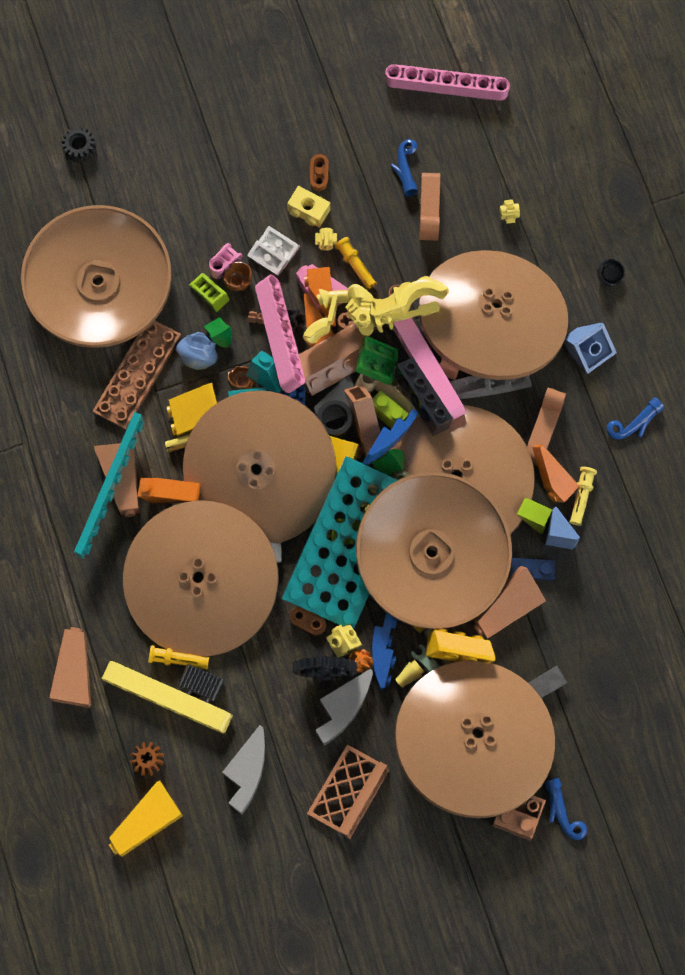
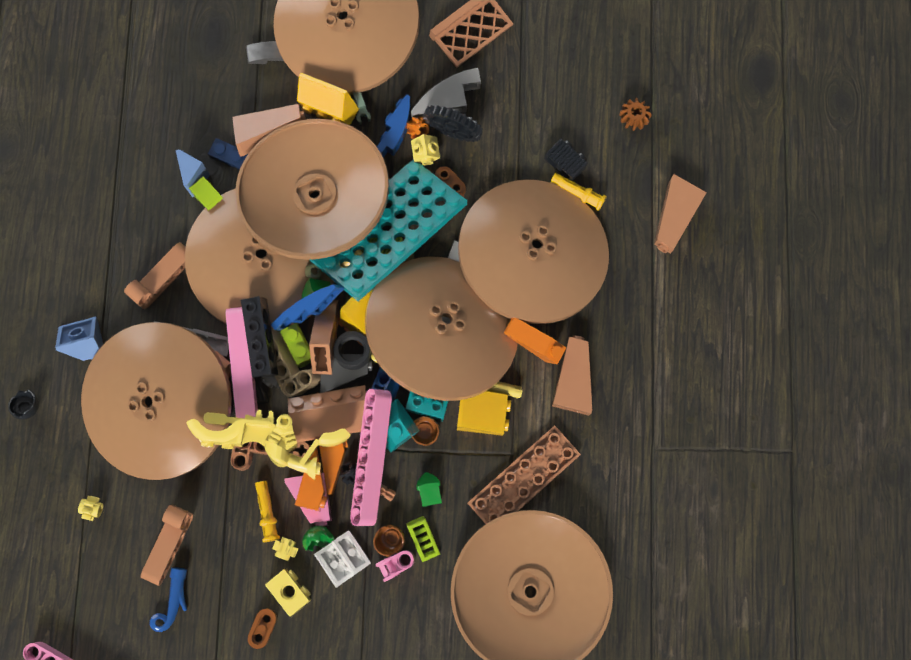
camera: 160 degrees left, 5 degrees up
teal plate [74,412,144,559] -> none
light yellow beam [101,661,233,734] -> none
yellow slope [109,780,183,857] -> none
medium blue helmet [176,332,218,370] -> none
light grey slope [222,725,265,815] -> none
green slope [356,335,398,385] -> none
light yellow cone [395,660,425,688] -> none
orange slope [532,445,579,502] -> none
light yellow pin [569,467,597,526] -> none
blue plant [606,397,664,439] -> none
none -> green hair [302,525,334,552]

